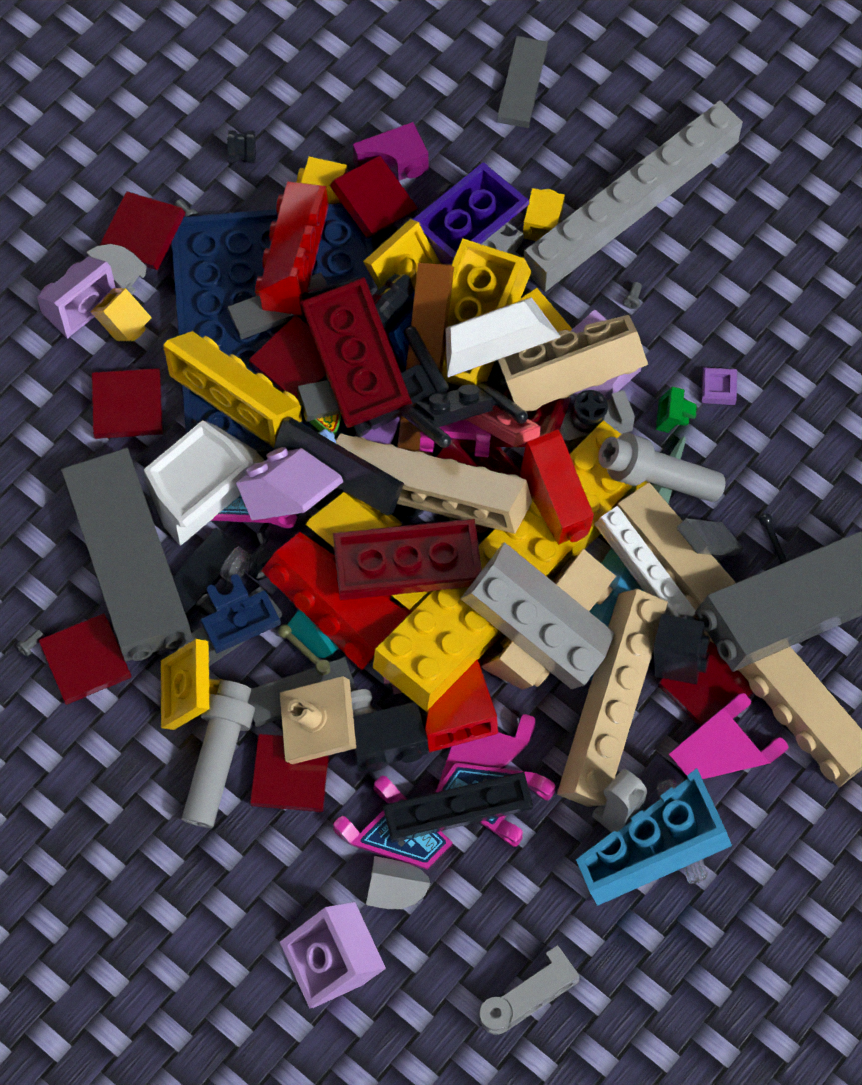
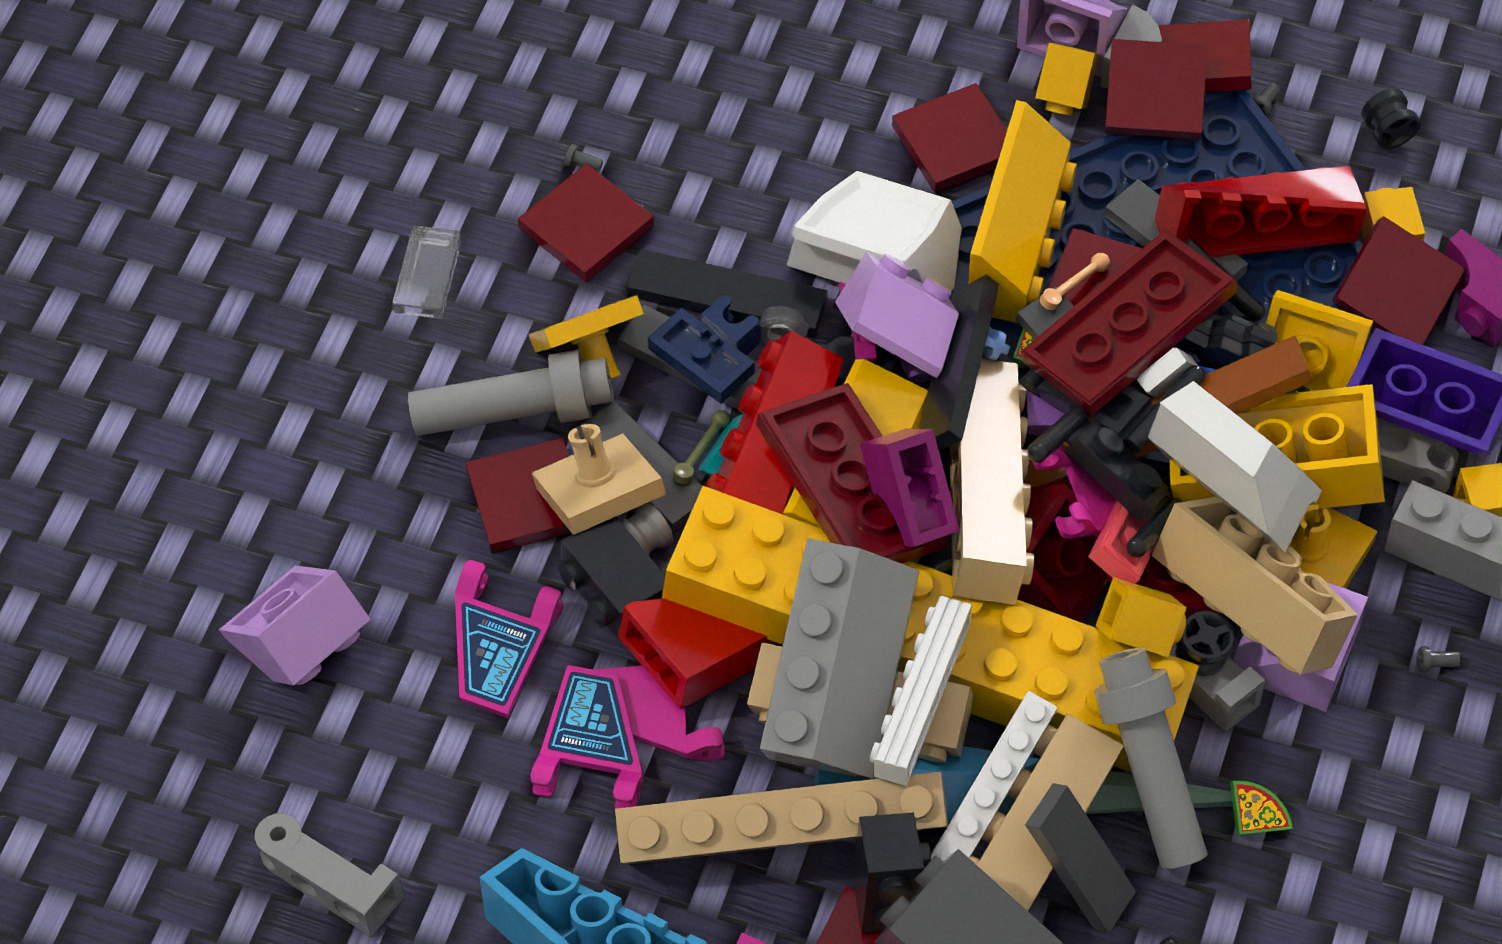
camera: 70 degrees right, 10 degrees down
dark grey brick [61,448,193,662] -> none
light grey brick [366,856,430,909] -> none
black tile [383,771,533,843] -> none
red slope [519,429,594,545] -> none
light grey leg [592,769,647,833] -> none
green tile [656,386,697,433] -> none
medium lavender tile [701,368,737,405] -> none
none -> clear tile [393,225,462,319]
none -> magenta arch [860,429,960,547]
none -> white piece [870,596,972,786]
none -> light nougat hinge [1040,253,1110,310]
none -> yellow brick [1096,577,1187,657]
none -> dark red tile [1105,39,1207,139]
none -> white tile [1137,347,1198,397]
none -> tile [1230,781,1293,835]

